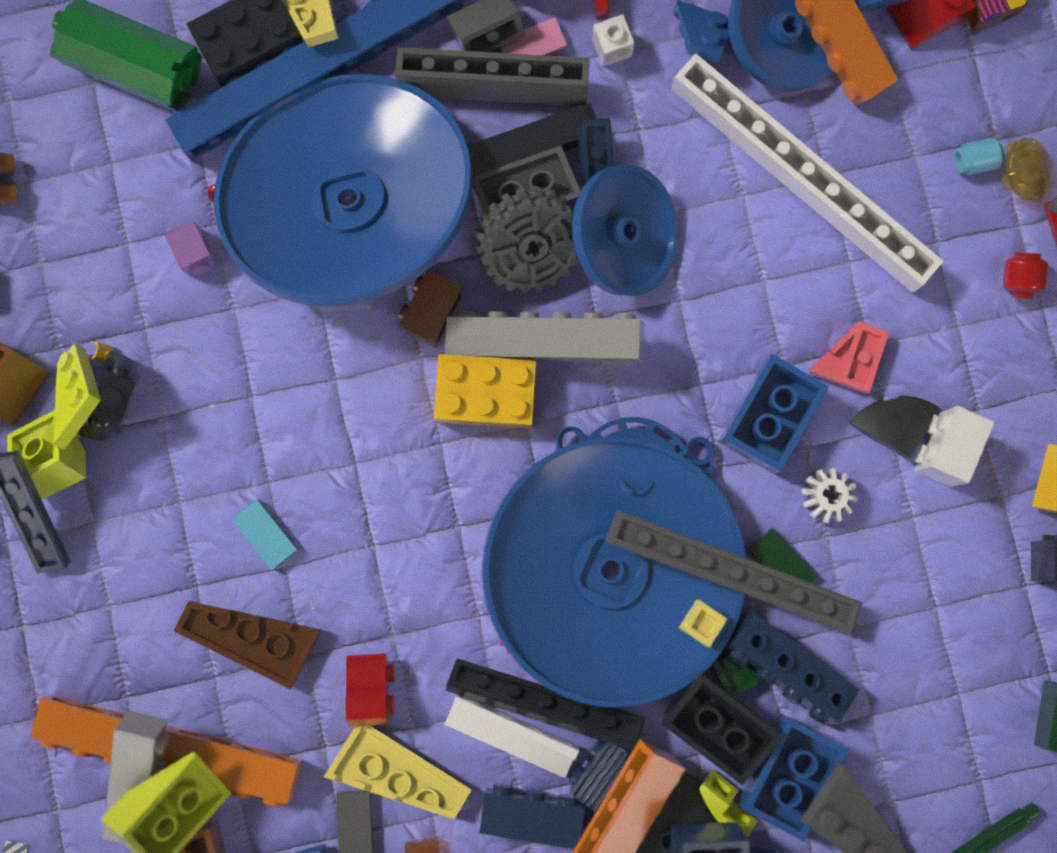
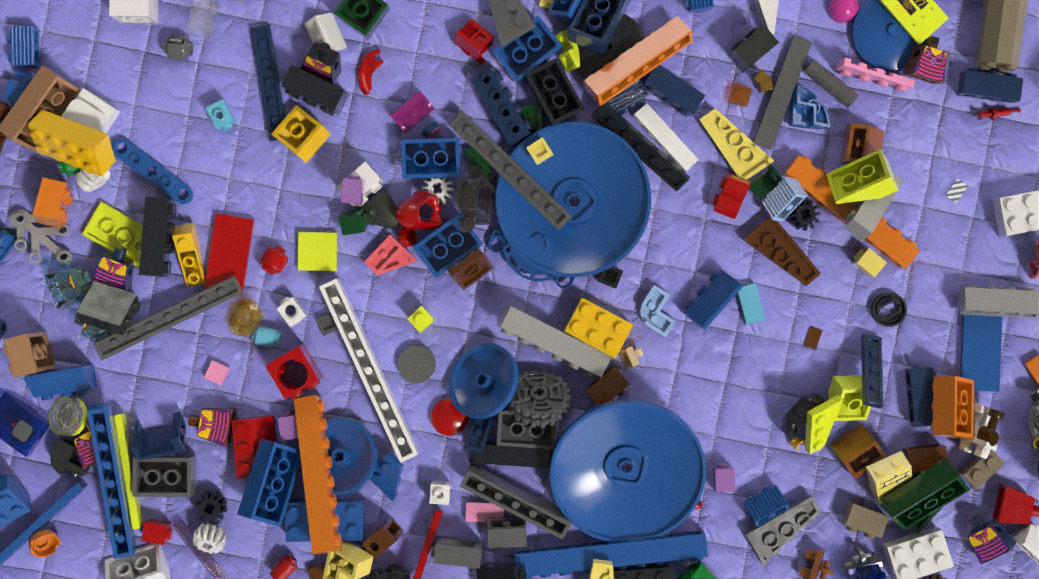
camera: 155 degrees left, 5 degrees up
none -> bright pink tile [204,360,230,386]
none -> red brick [265,344,323,400]
none -> white brick [277,296,308,327]
none -> medium lavender brick [277,411,298,441]
none -> neon yellow tile [298,232,338,271]
none -> dark grey tile [315,312,338,336]
none -> dark green brick [338,208,370,236]
none -> medium lavender brick [341,175,365,205]
none -> red piece [357,49,384,95]
none -> magenta hinge [391,91,435,133]
none -> red piece [394,190,443,230]
none -> red tile [397,228,417,248]
none -> dark grey tile [398,345,436,383]
none -> blue slope [401,138,461,179]
none -> neon yellow brick [408,305,435,333]
none -> dark blue tile [422,121,441,139]
none -> red dish [431,398,468,436]
none -> reddish brown plate [448,248,494,291]
none -> red piece [453,19,494,65]
none -> clear smoke piece [456,164,496,233]
none -> black brick [595,267,623,289]
none -> tan tile [619,346,644,368]
none -> light blue plate [640,285,676,337]
none -> blue slope [683,270,743,330]
none -> blue brick [743,485,790,527]
none -> wing [744,494,821,566]
none -> dark green bracket [749,164,782,200]
none -> light blue brick [762,177,808,222]
none -> black gear [787,199,821,231]
none -> reddish brown sticker [804,326,823,350]
none -> light yellow brick [853,248,887,277]
none -> black piece [871,293,907,327]

